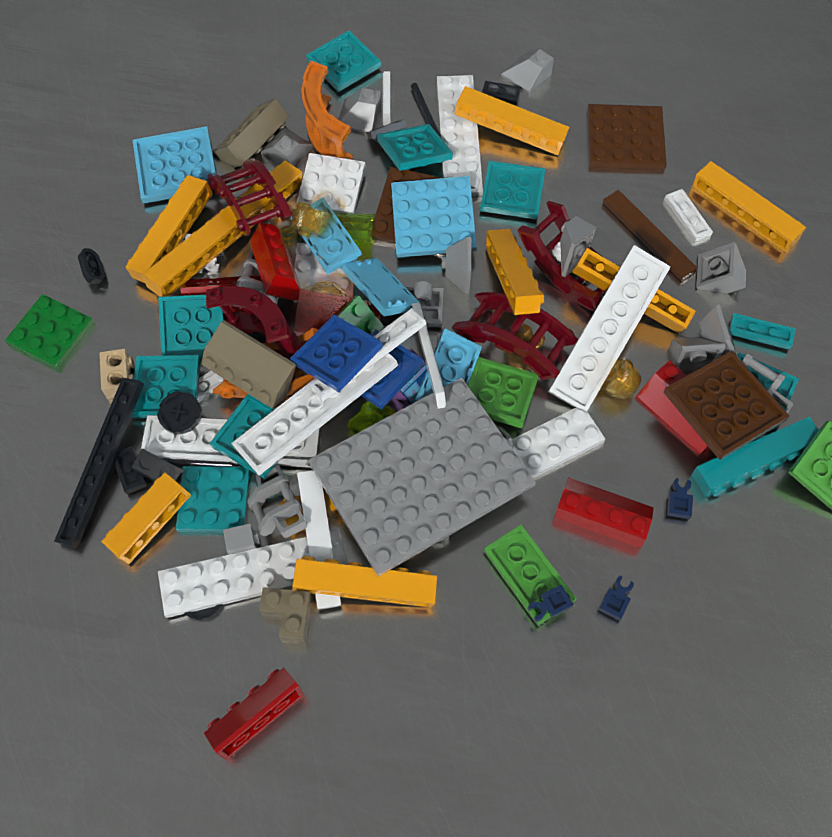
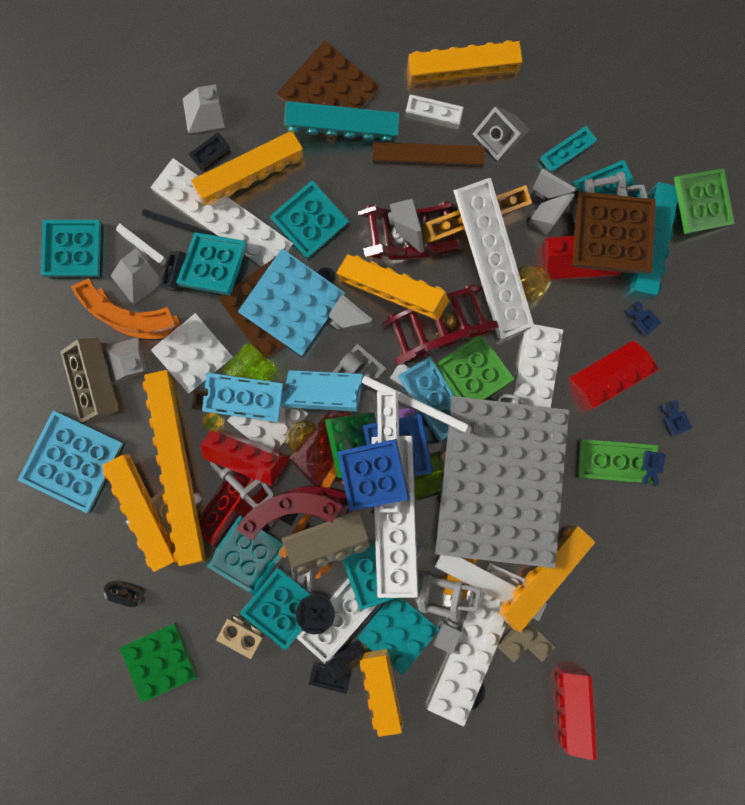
camera: 55 degrees left, 20 degrees up
black plate [54,377,144,549] -> none
dark red fence [206,158,292,237] -> none
clear yellow cone [292,202,331,238] -> none
none -> teal brick [284,101,399,142]
none -> black plate [317,267,335,284]

